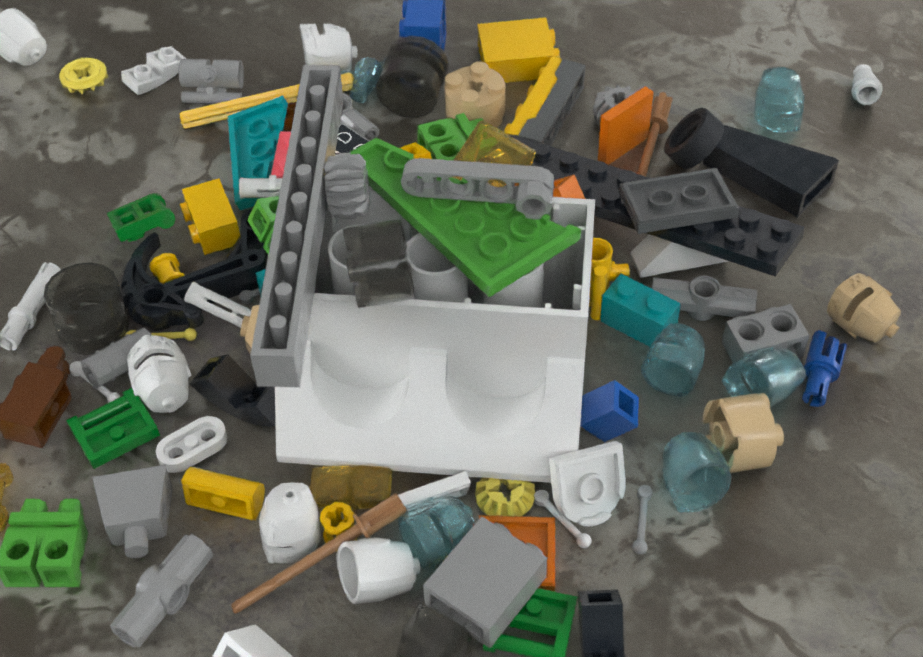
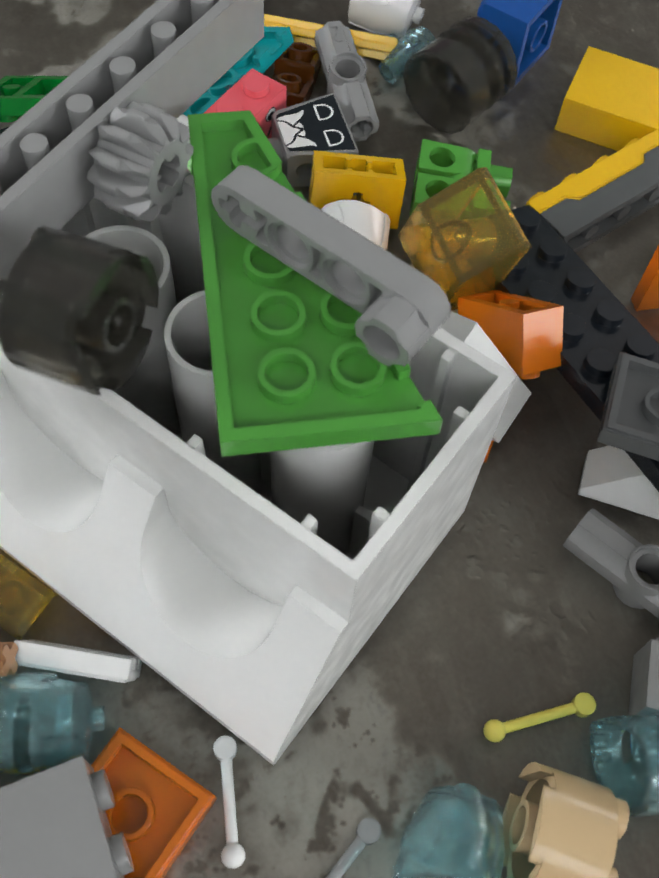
camera: 25 degrees right, 10 degrees up
tan brick [444,62,505,132] -> none
light yellow gear [475,478,535,516] -> none
white tile [549,441,626,526] -> none
blue brick [580,380,639,442] -> none
yellow pin [589,238,630,321] -> none
teal brick [600,274,681,352] -> none
clear light blue helmet [641,323,705,397] -> none
none -> light yellow hinge [483,692,596,743]

